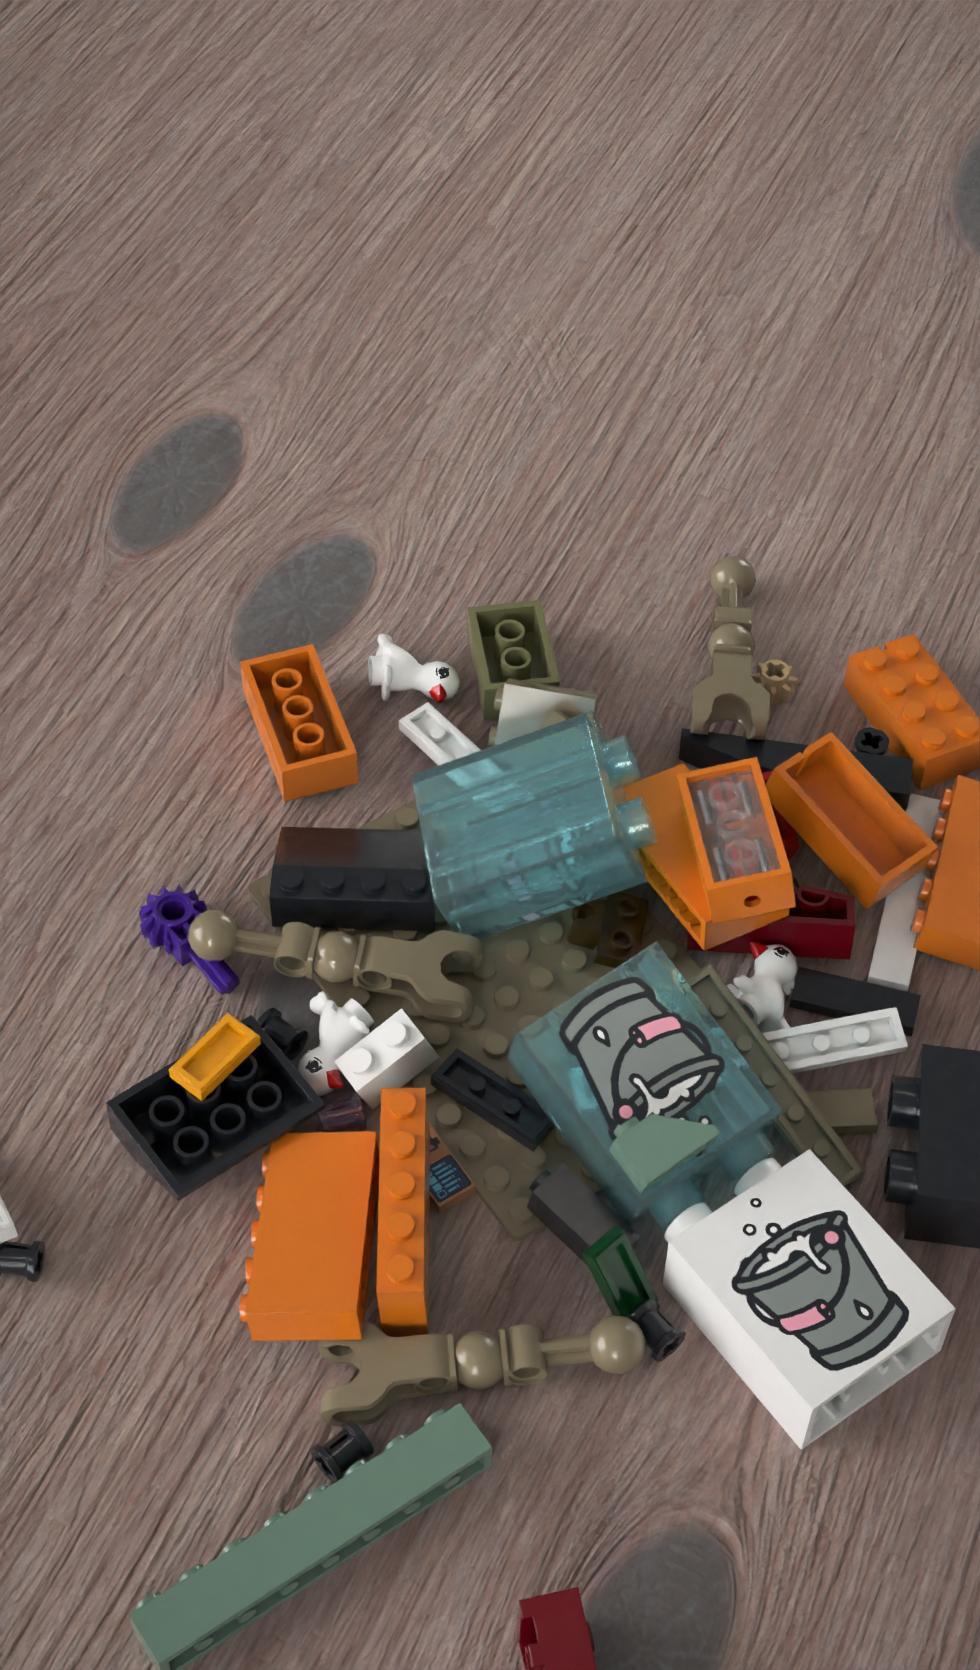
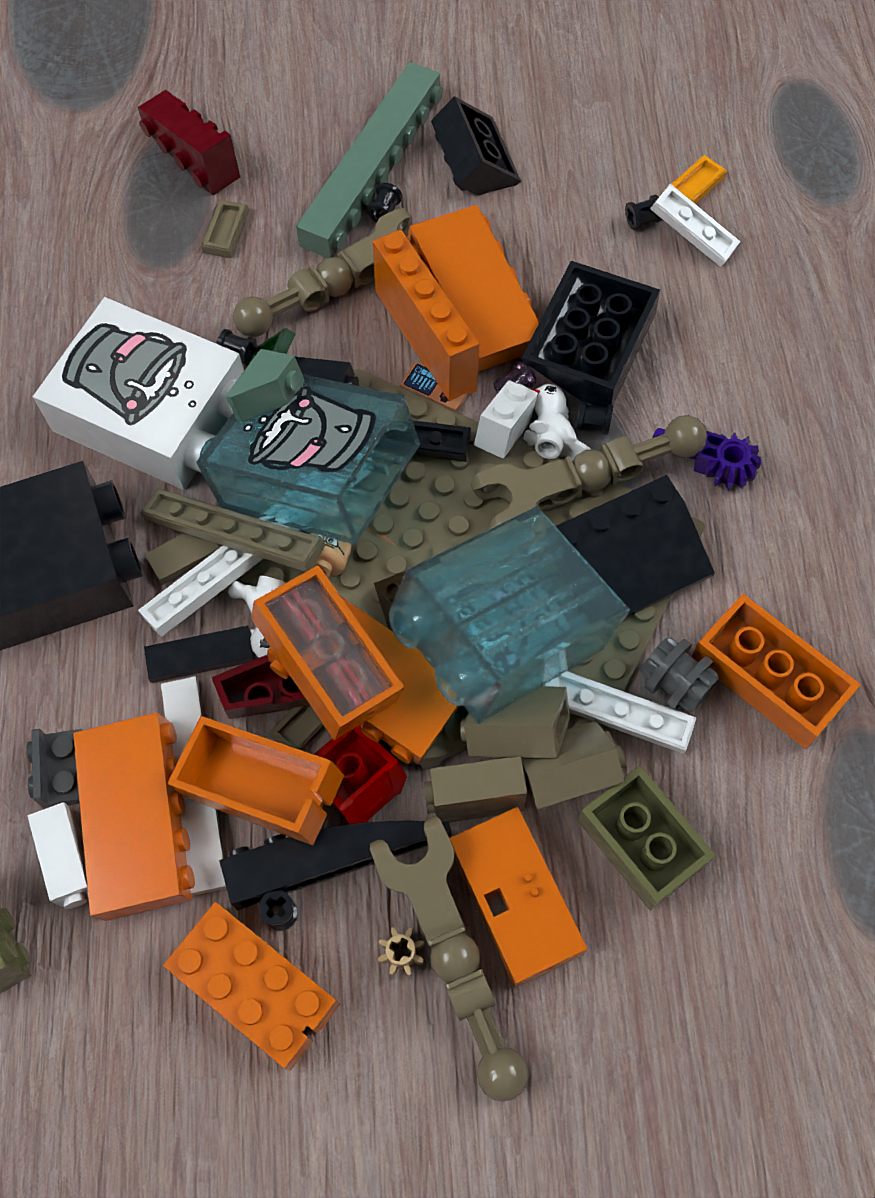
camera: 155 degrees right, 15 degrees up
light orange tile [169,1013,261,1101] -> none
white animal [368,633,460,703] -> none
none -> dark tan tile [201,199,249,258]
none -> dark tan brick [424,756,527,822]
none -> black slope [431,96,521,195]
none -> orange brick [449,807,588,989]
none -> dark grey piece [640,638,719,712]

